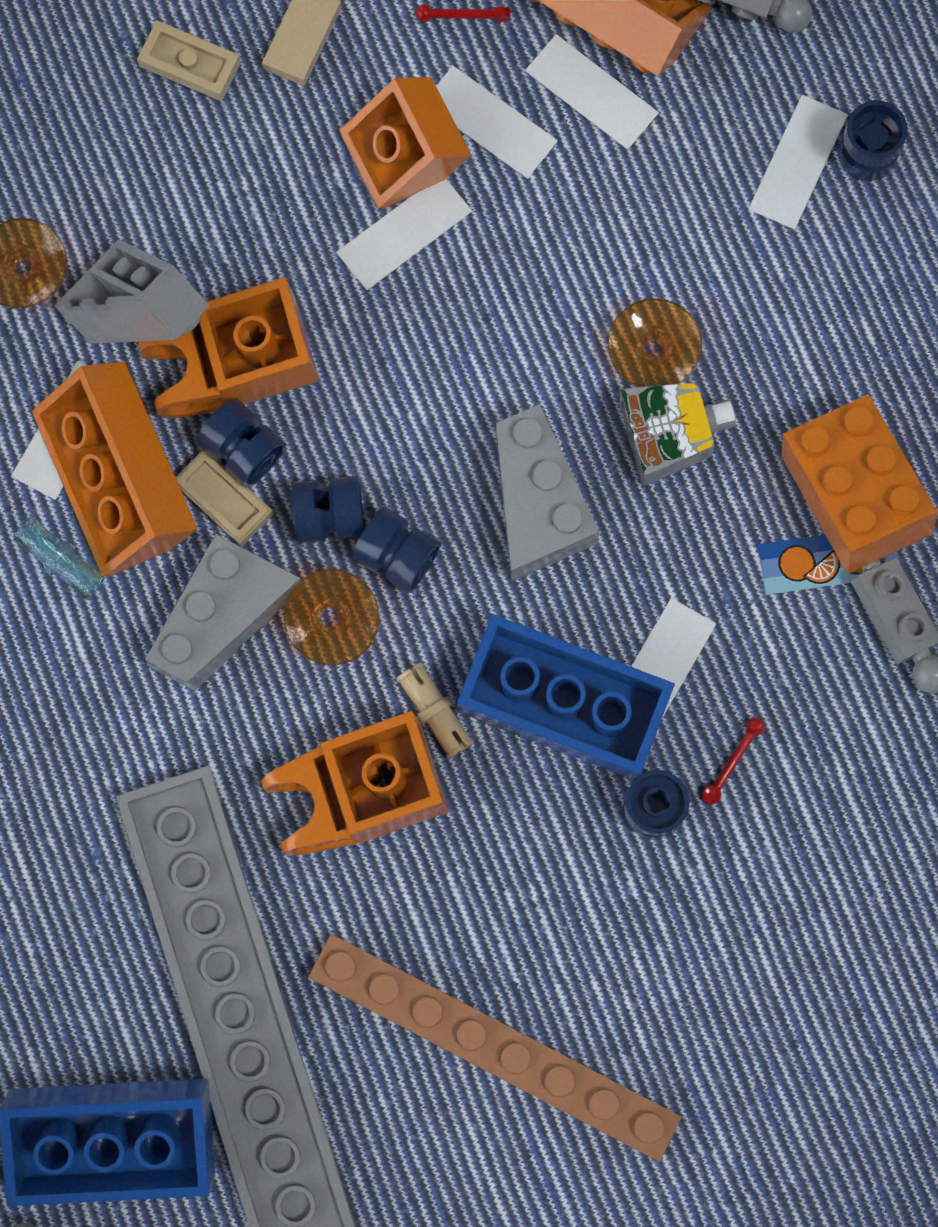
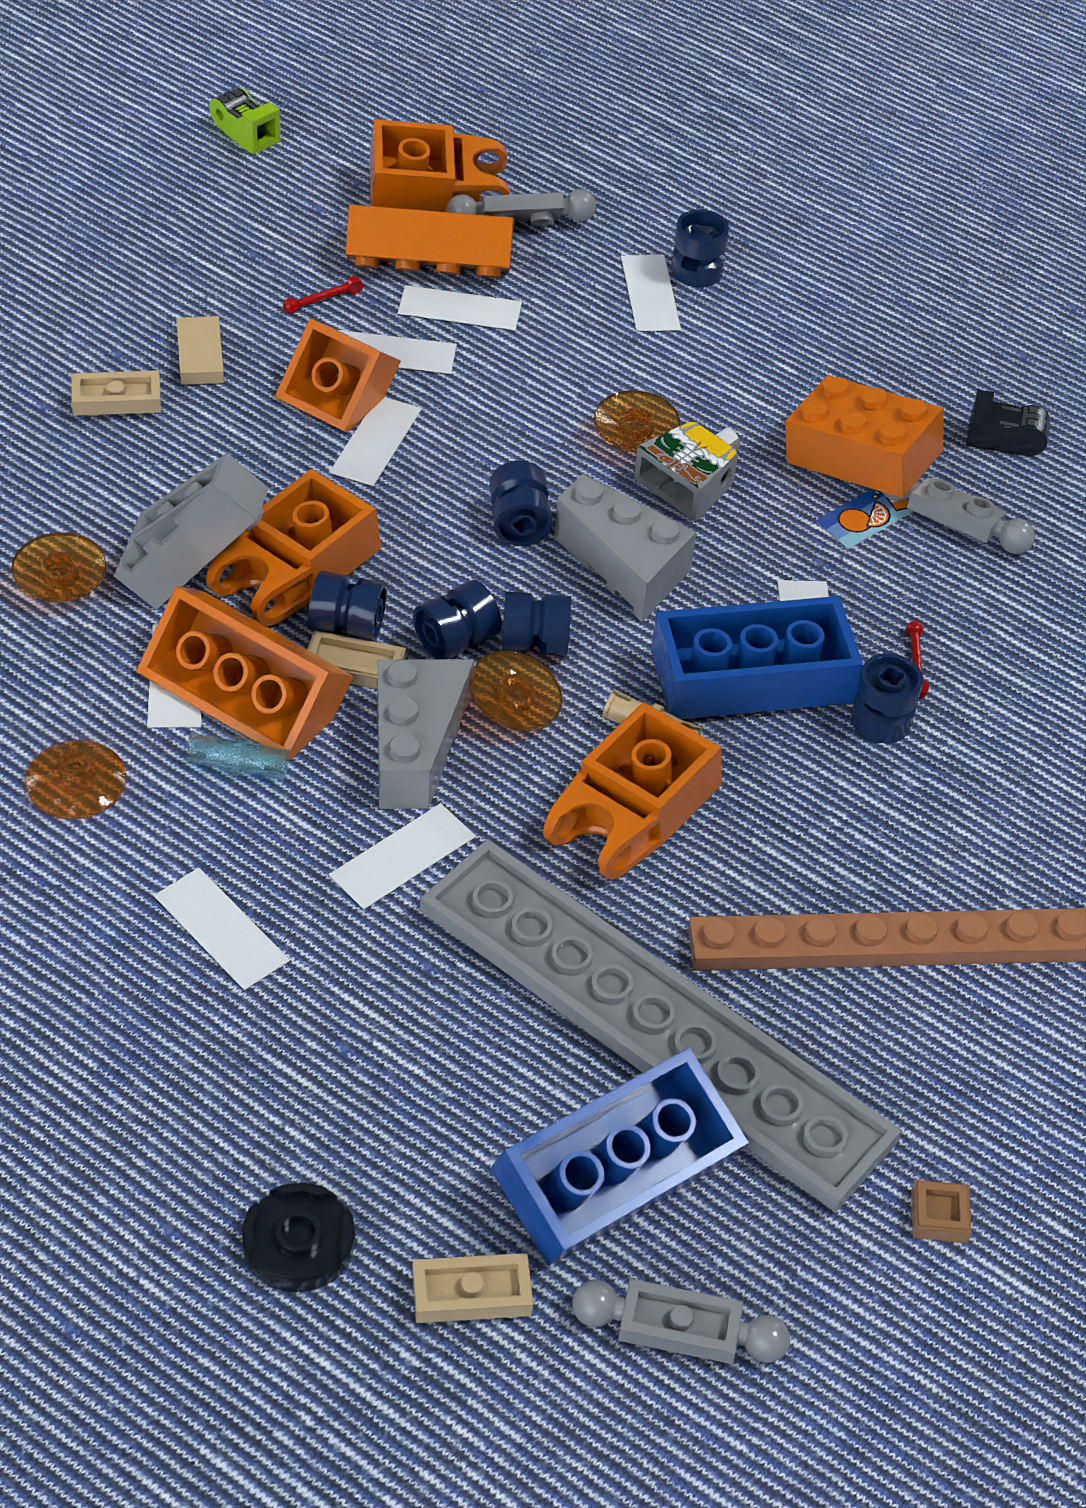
camera: 40 degrees left, 30 degrees down
none -> white sticker [329,803,476,909]
none -> dark blue wheel [489,461,553,546]

